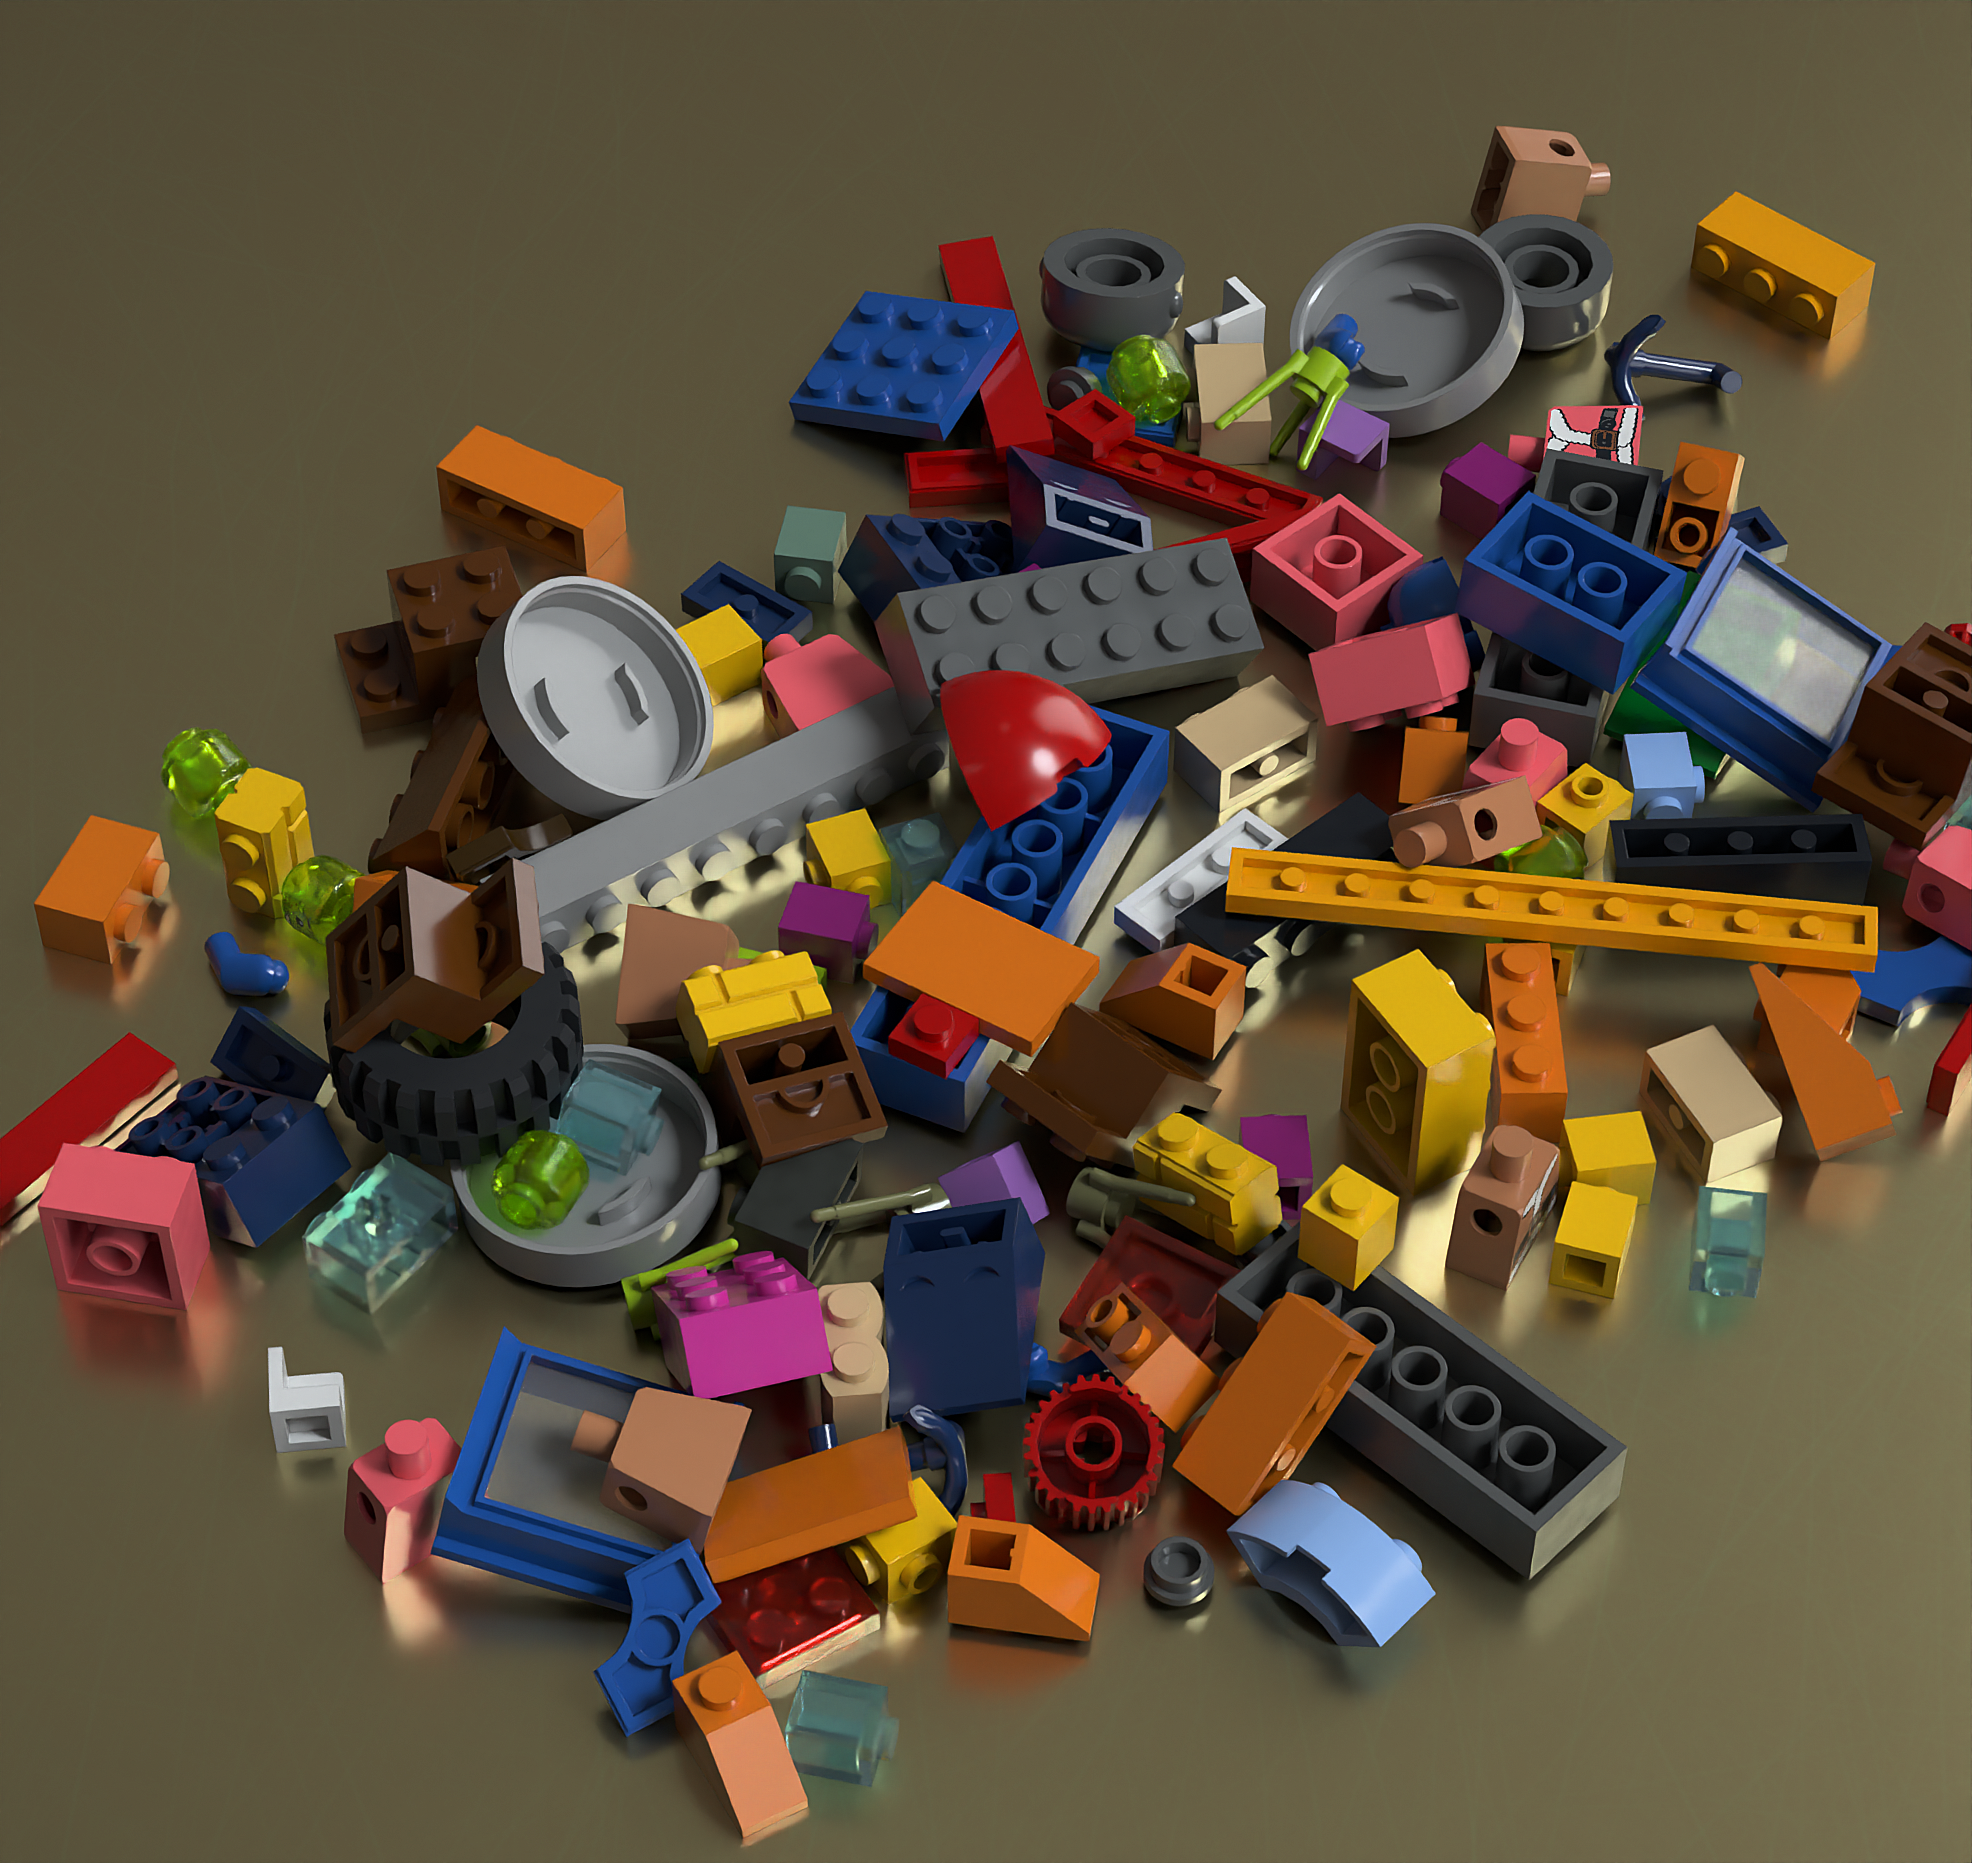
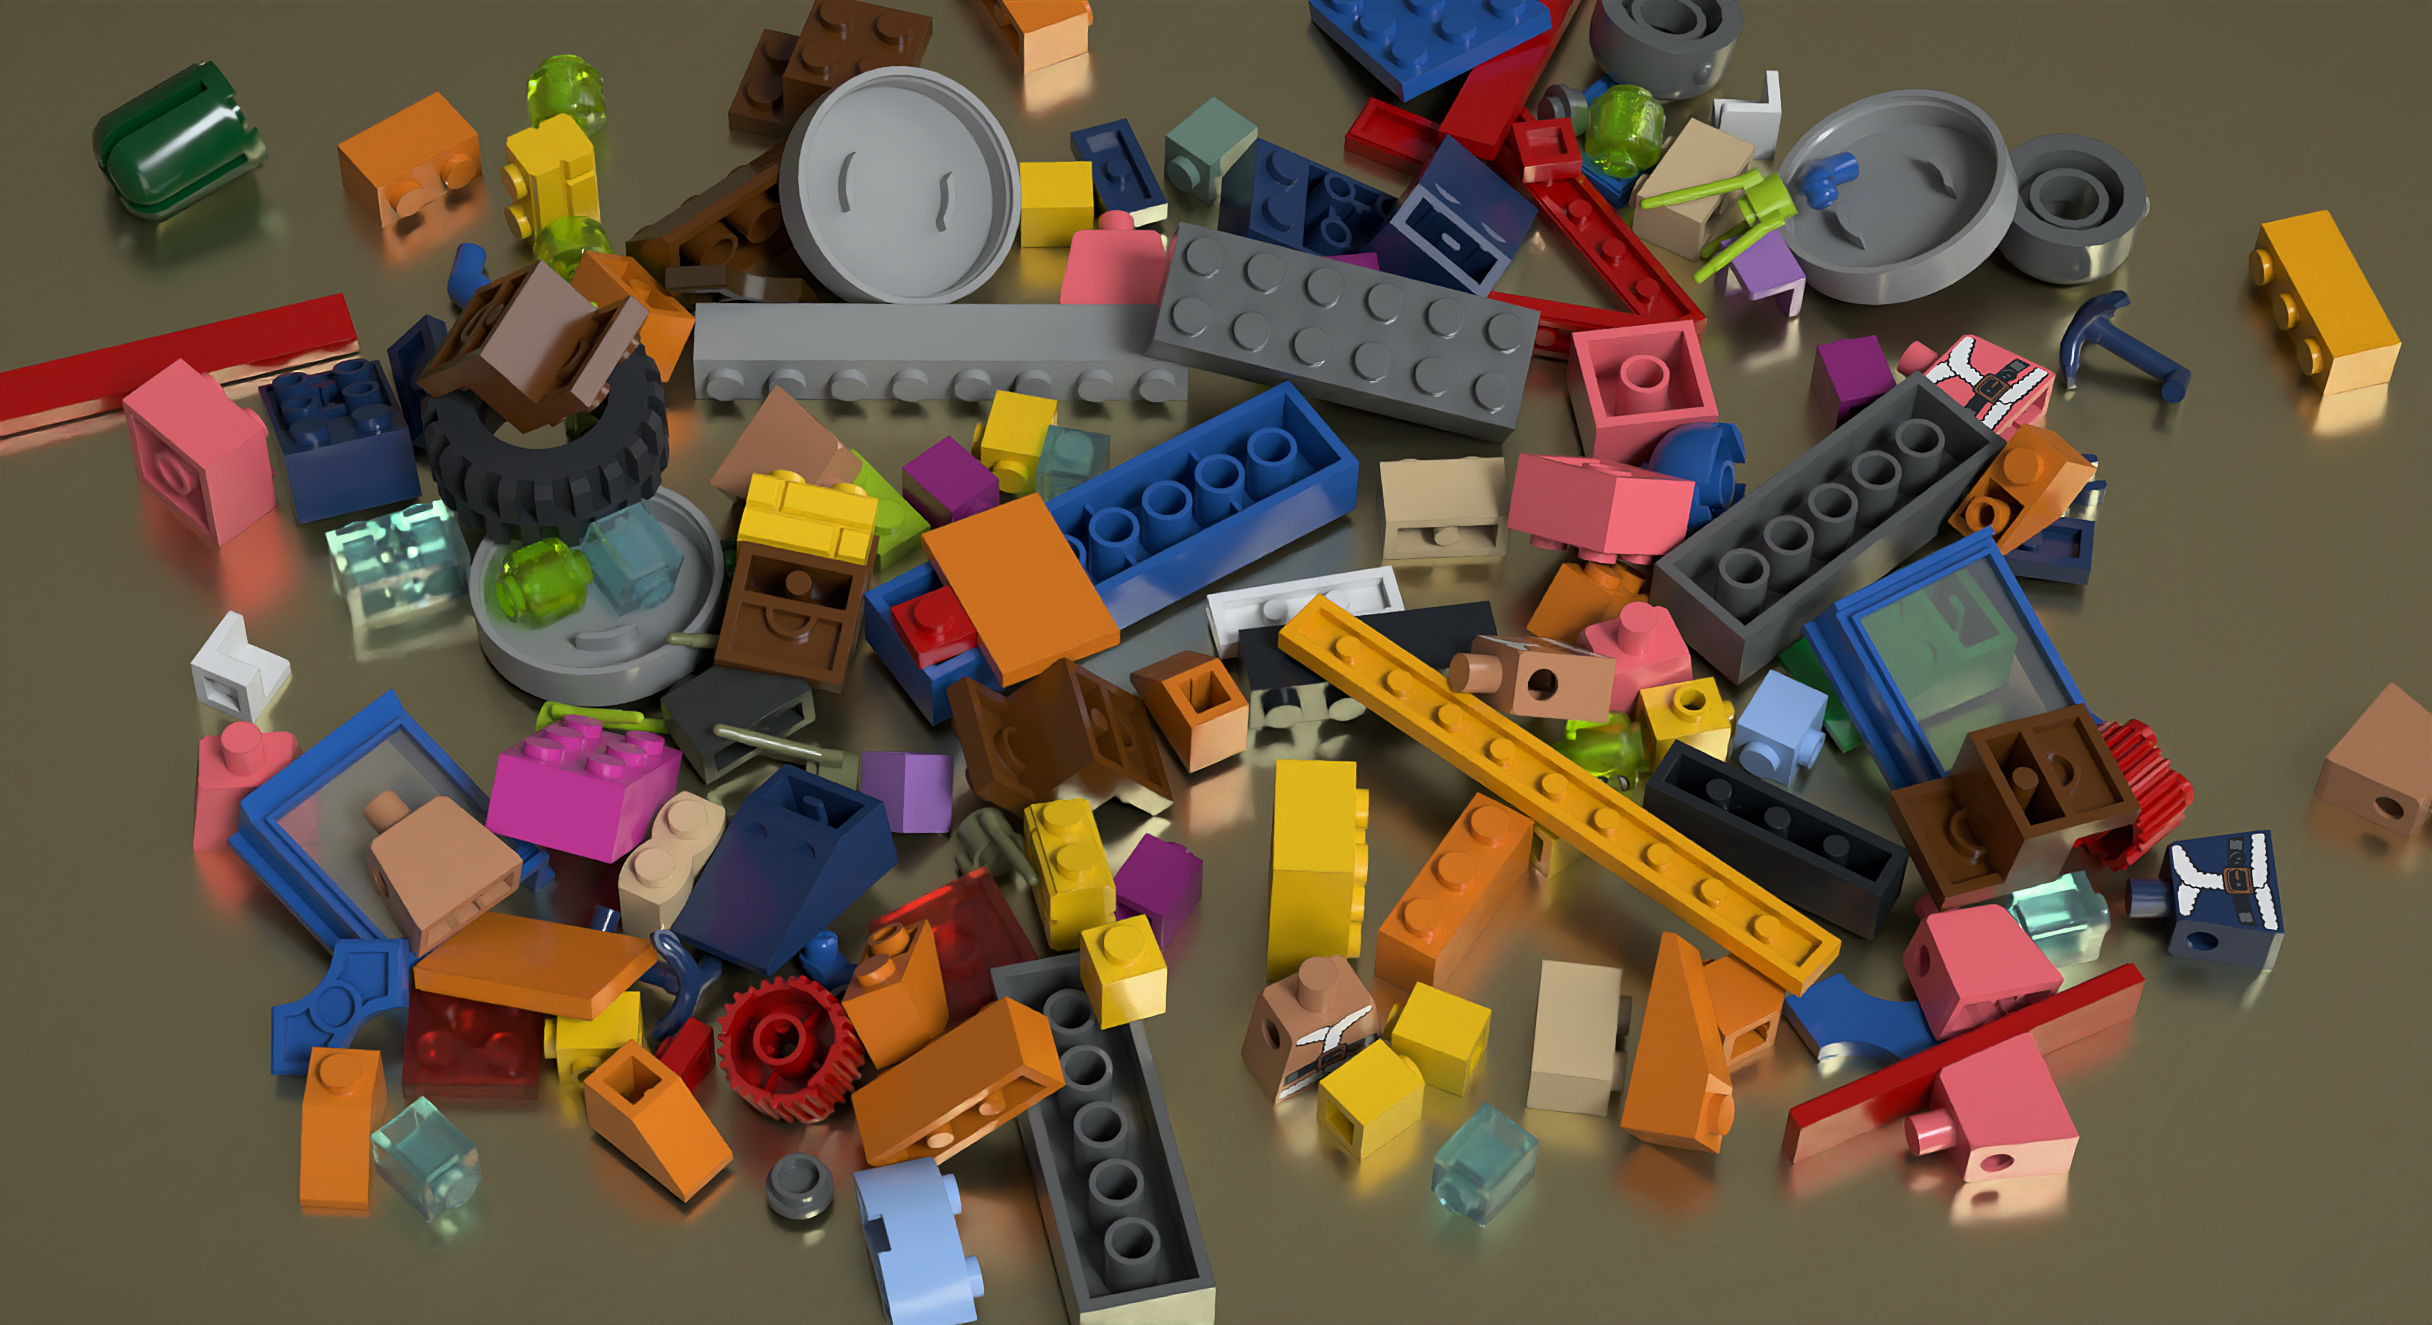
camera: 30 degrees right, 5 degrees up
red brick [940,670,1112,831] -> none
blue brick [1455,491,1687,695] -> none
nougat torso [1471,126,1611,232] -> none

